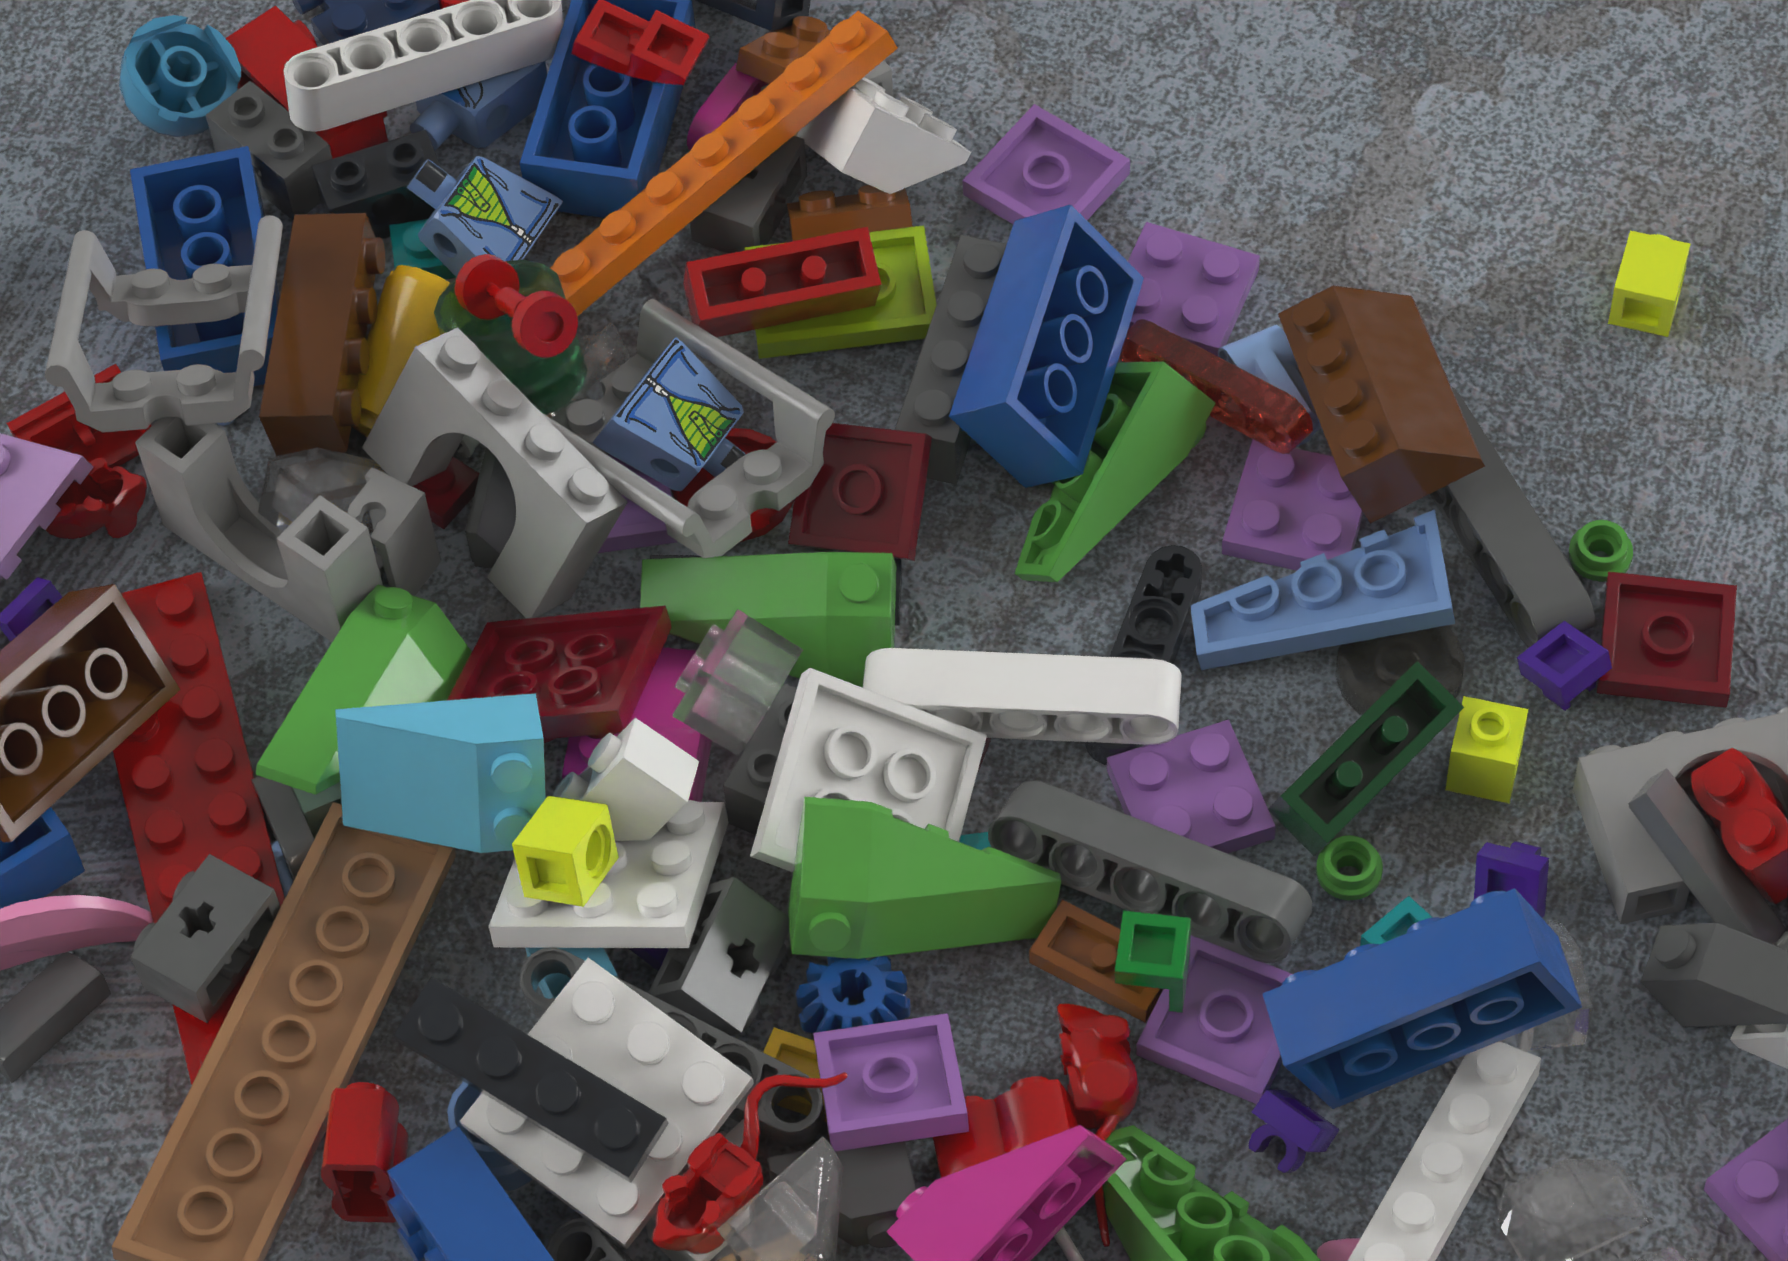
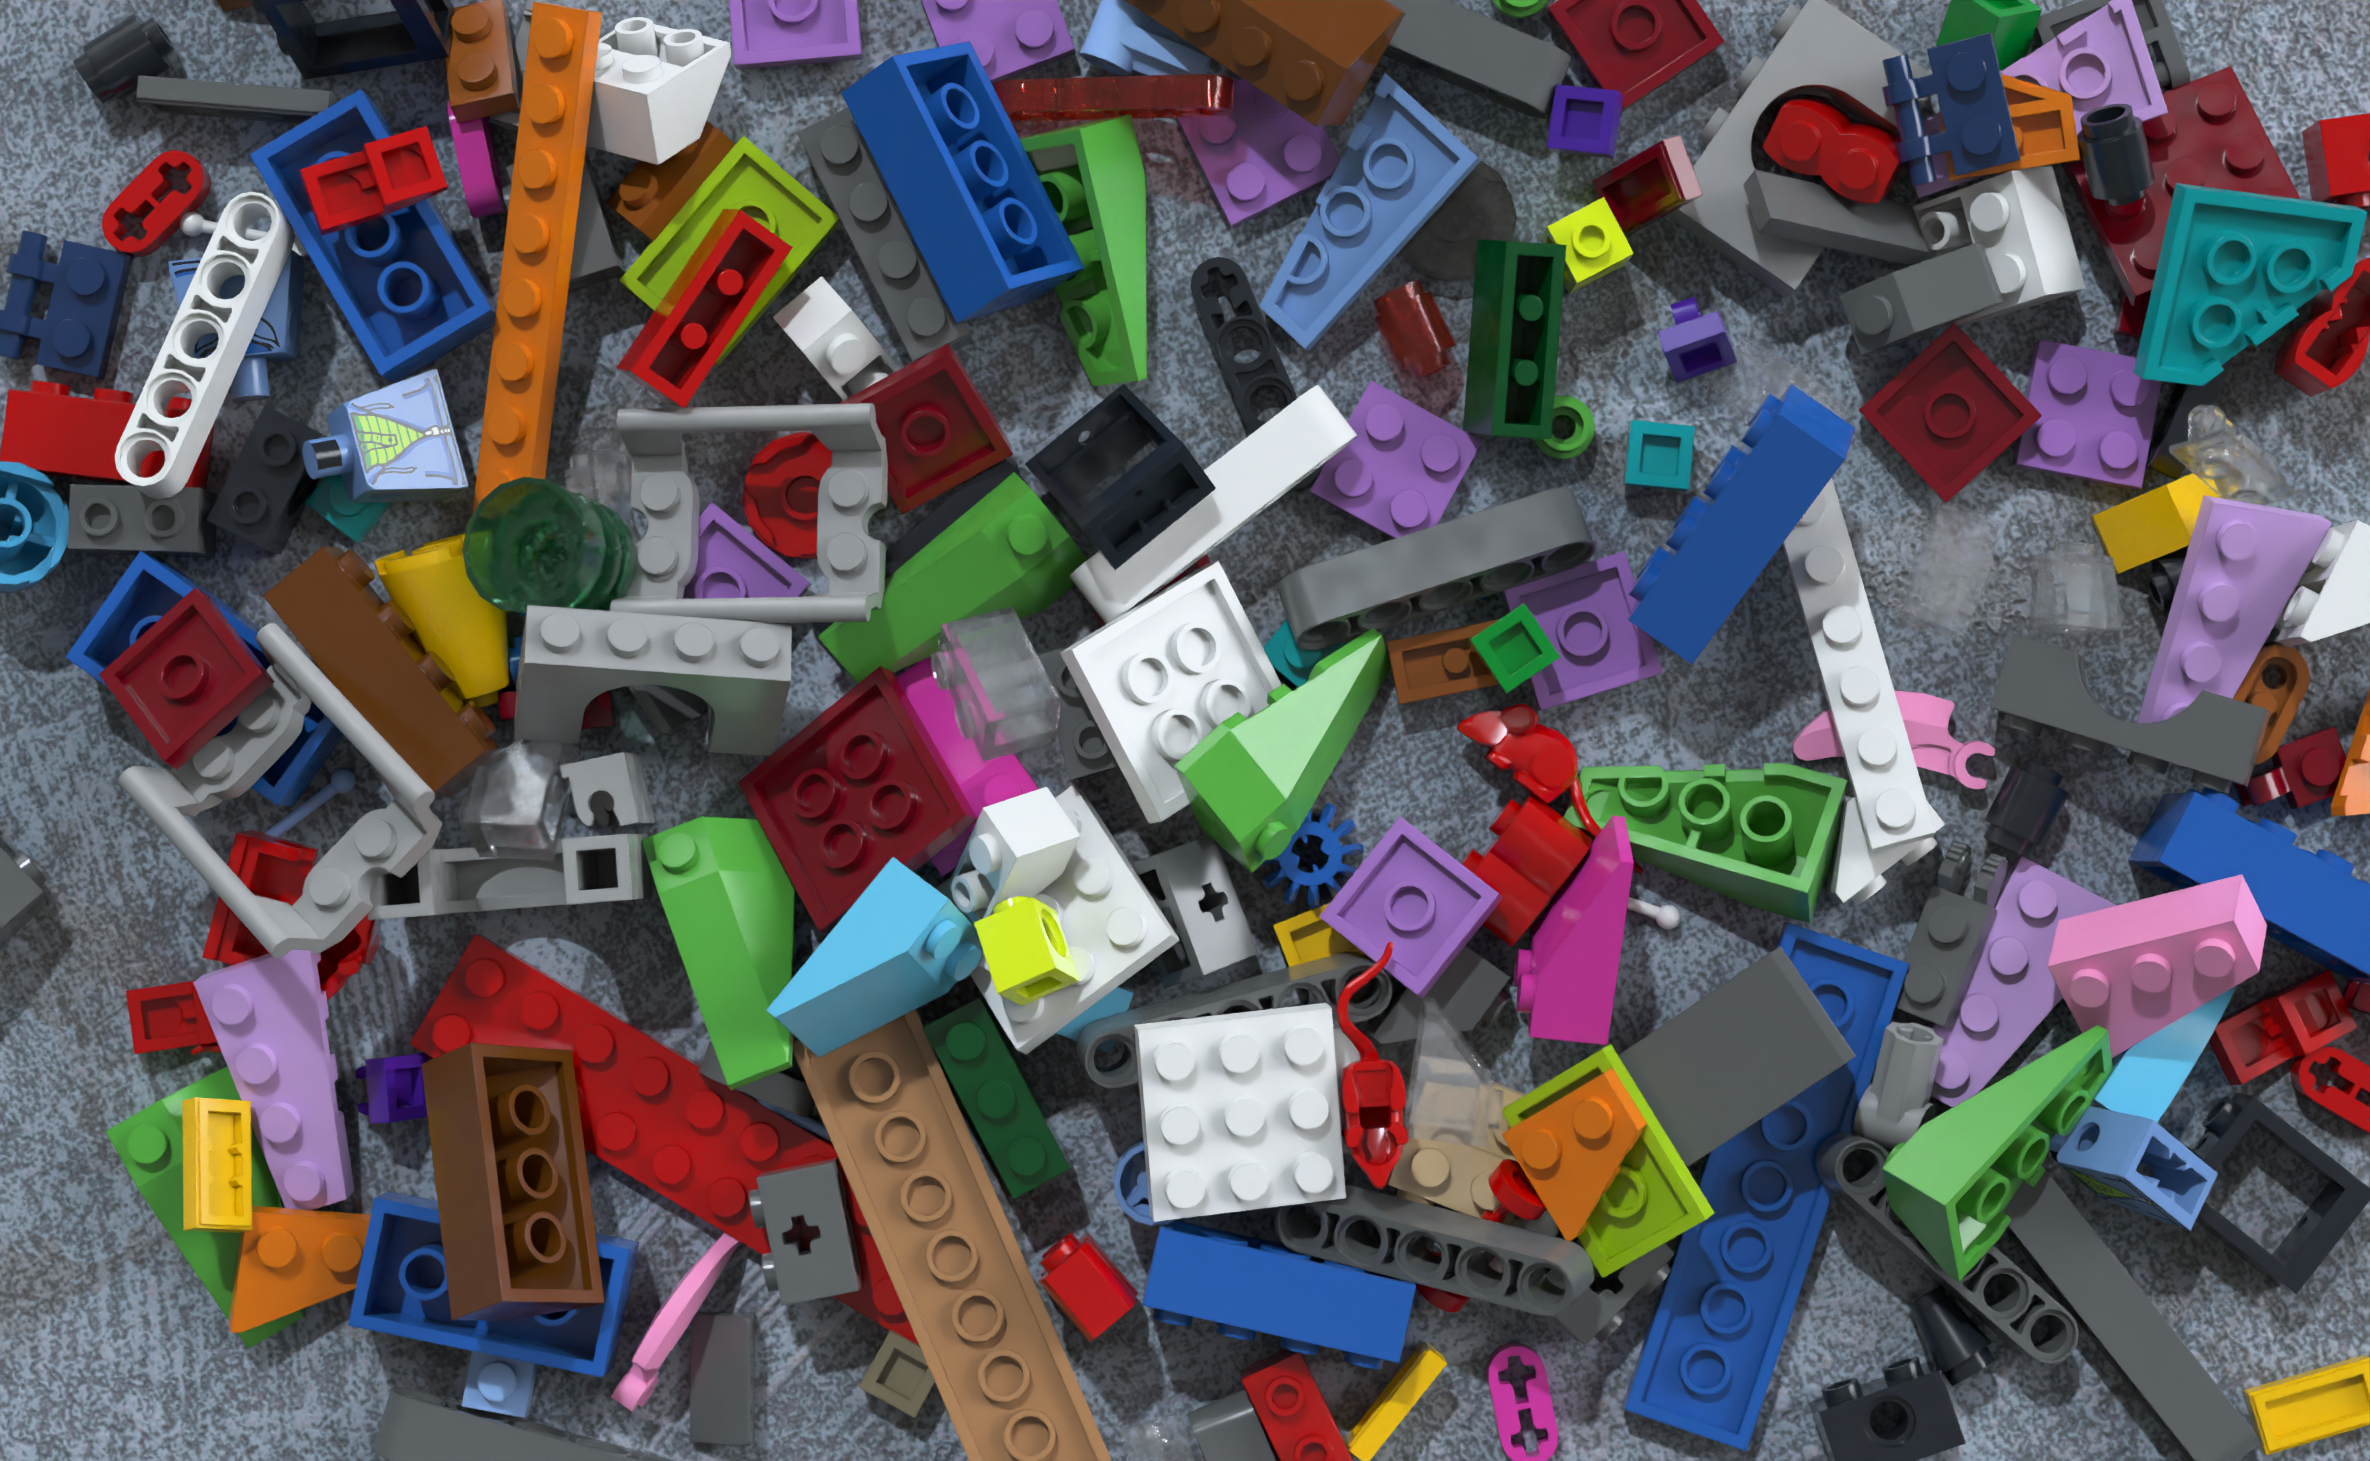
camera: 50 degrees left, 30 degrees up
black plate [393,977,669,1183] -> none
red wheel [455,254,578,358] -> none
medium blue torso [592,337,746,491] -> none
dark purple tile [1249,1089,1340,1173] -> none
none -> dark red plate [99,587,275,770]
none -> white slope [773,276,900,400]
none -> dark tan plate [859,1329,935,1418]
none -> dark green brick [922,995,1073,1199]
none -> black window [1025,384,1216,570]
none -> clear red brick [1373,280,1458,380]
none -> dark red tile [1593,135,1703,236]
none -> dark red plate [1858,323,2042,505]

